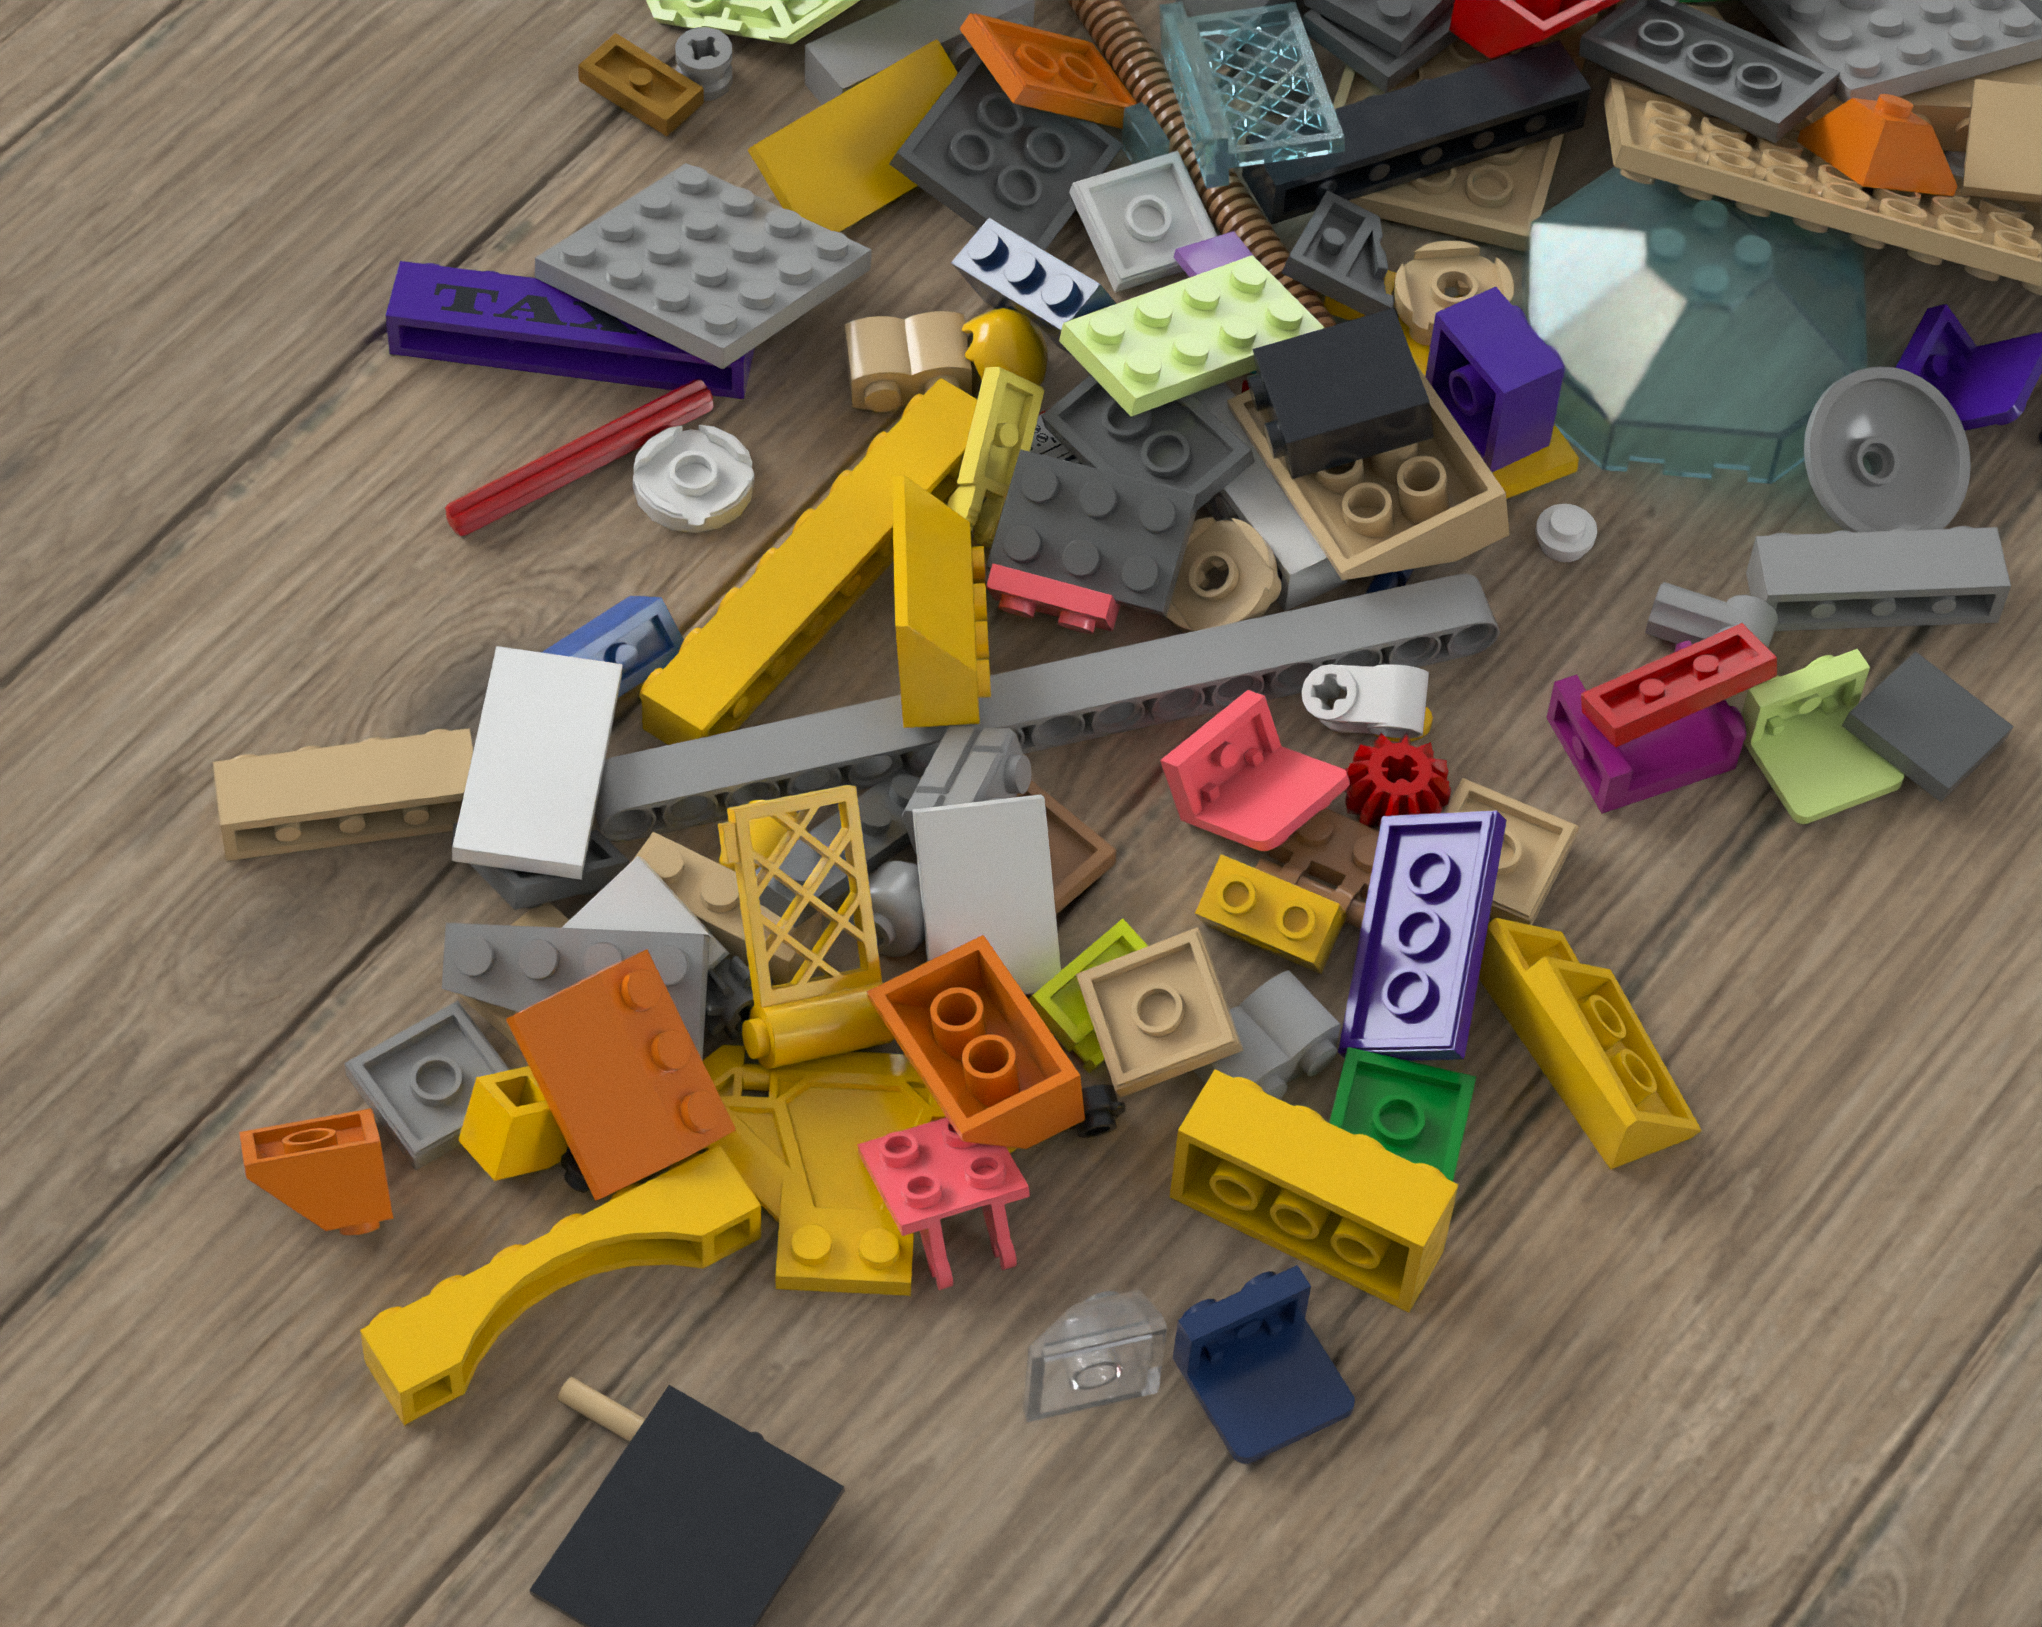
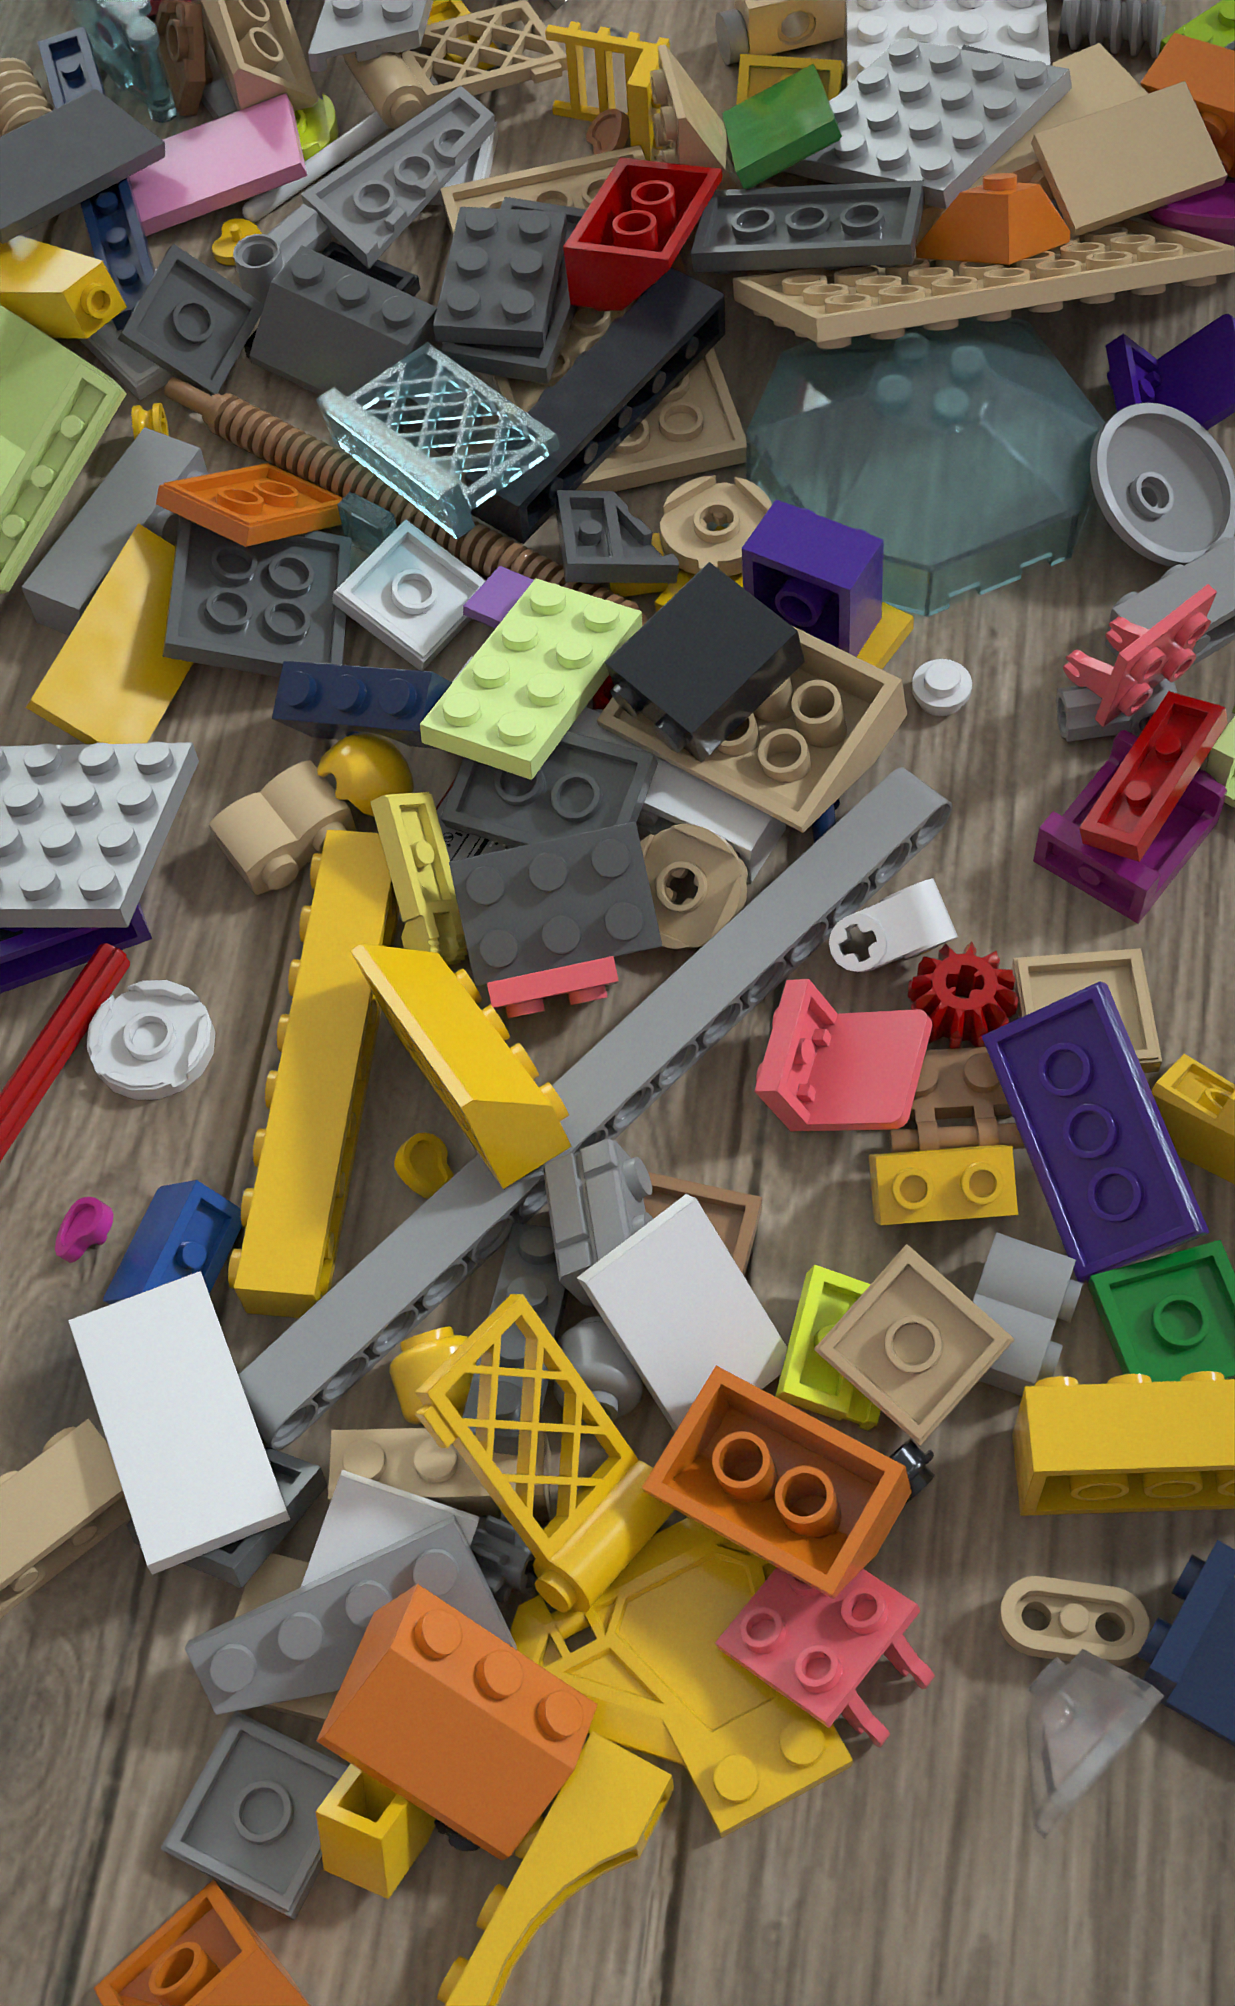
camera: 20 degrees left, 5 degrees up
none -> dark pink piece [55,1197,114,1263]
none -> yellow piece [394,1132,454,1199]
none -> tan plate [998,1576,1150,1667]
none -> coral plate [1063,584,1217,727]

